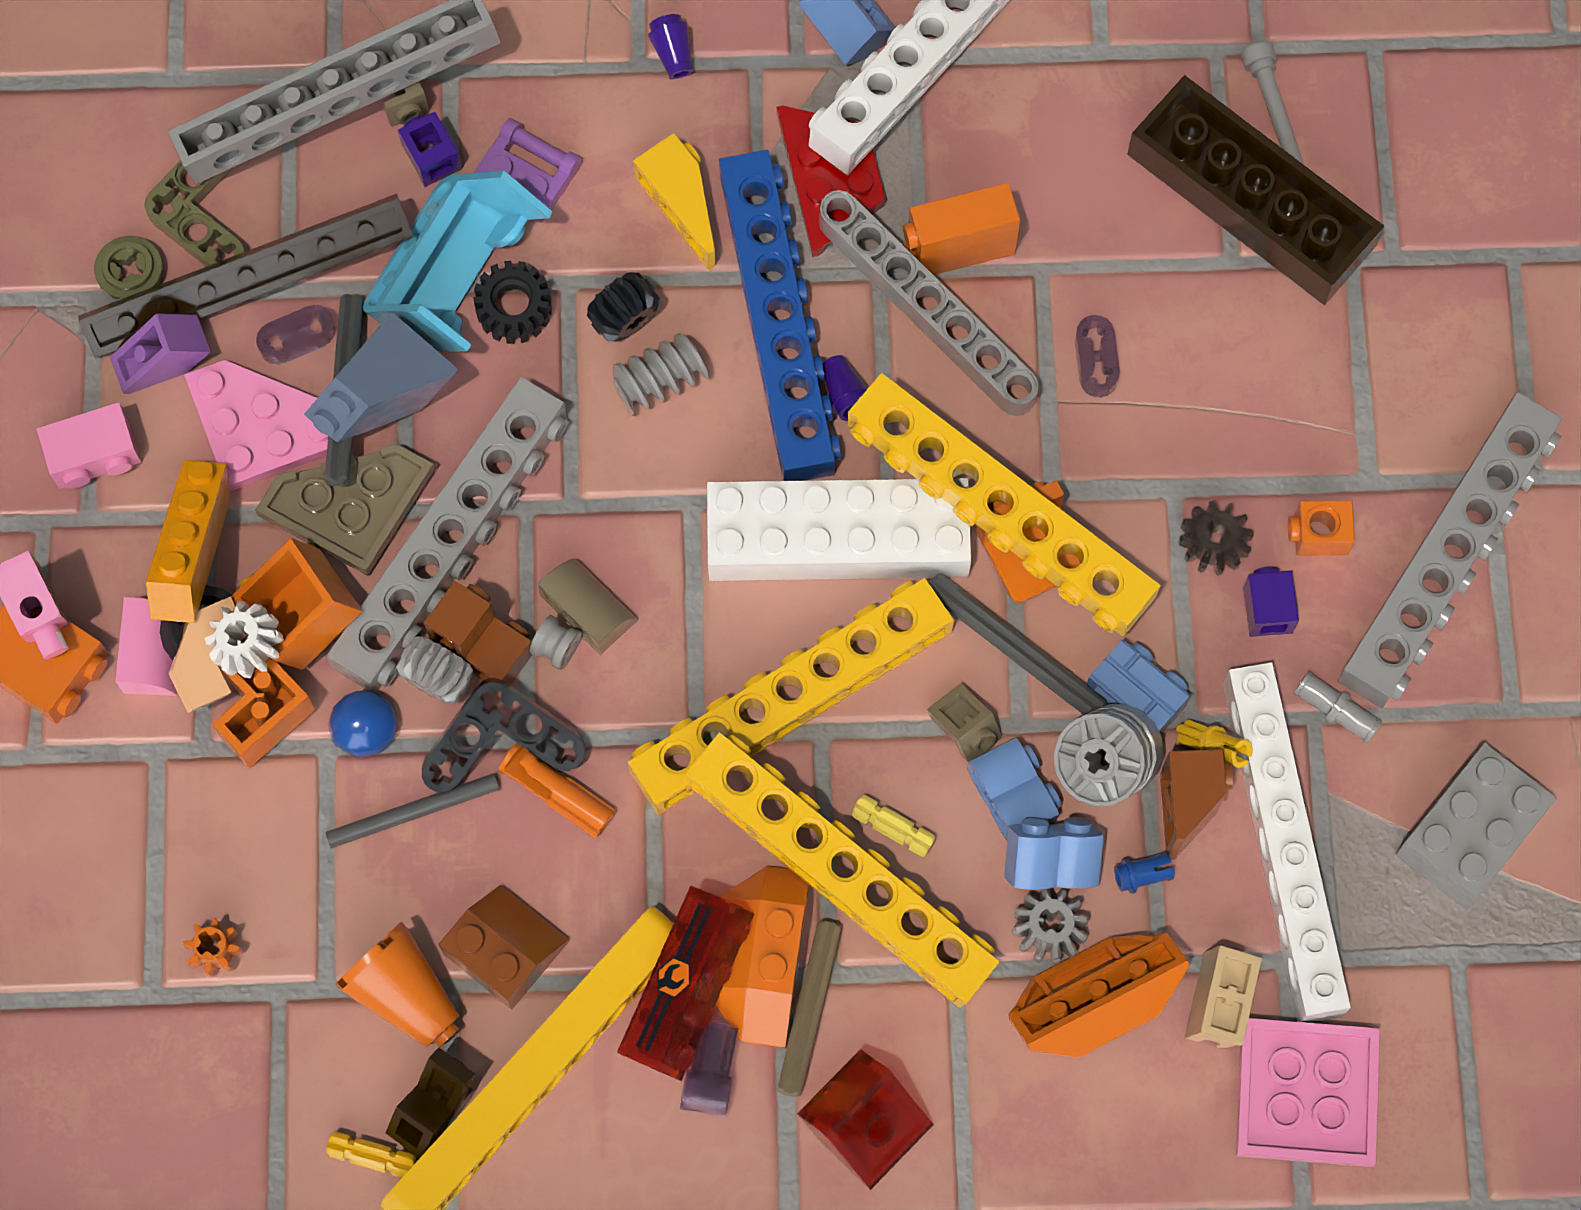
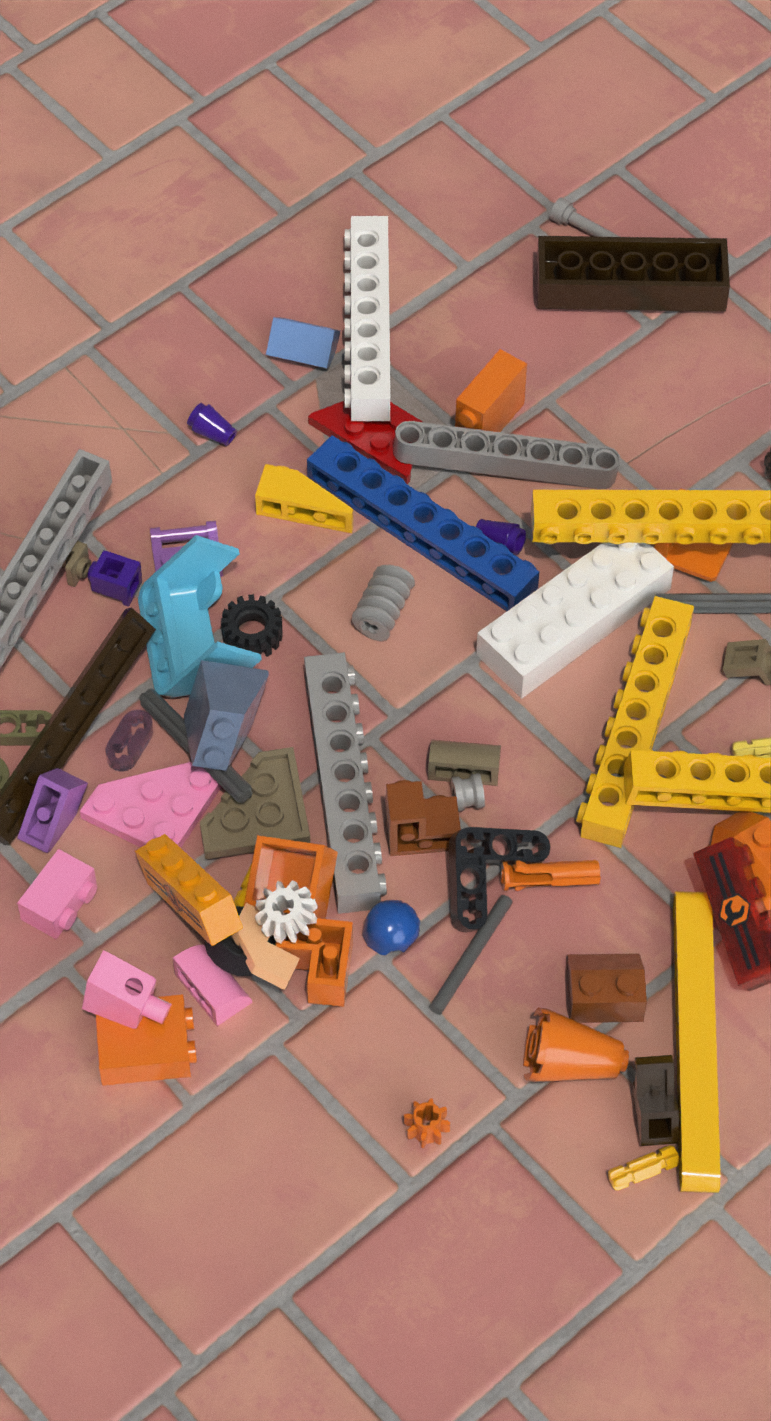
camera: 40 degrees left, 15 degrees down
light grey gear [396,637,474,704] -> none
black gear [587,272,660,342] -> none
clear purple beam [1075,315,1120,398] -> none

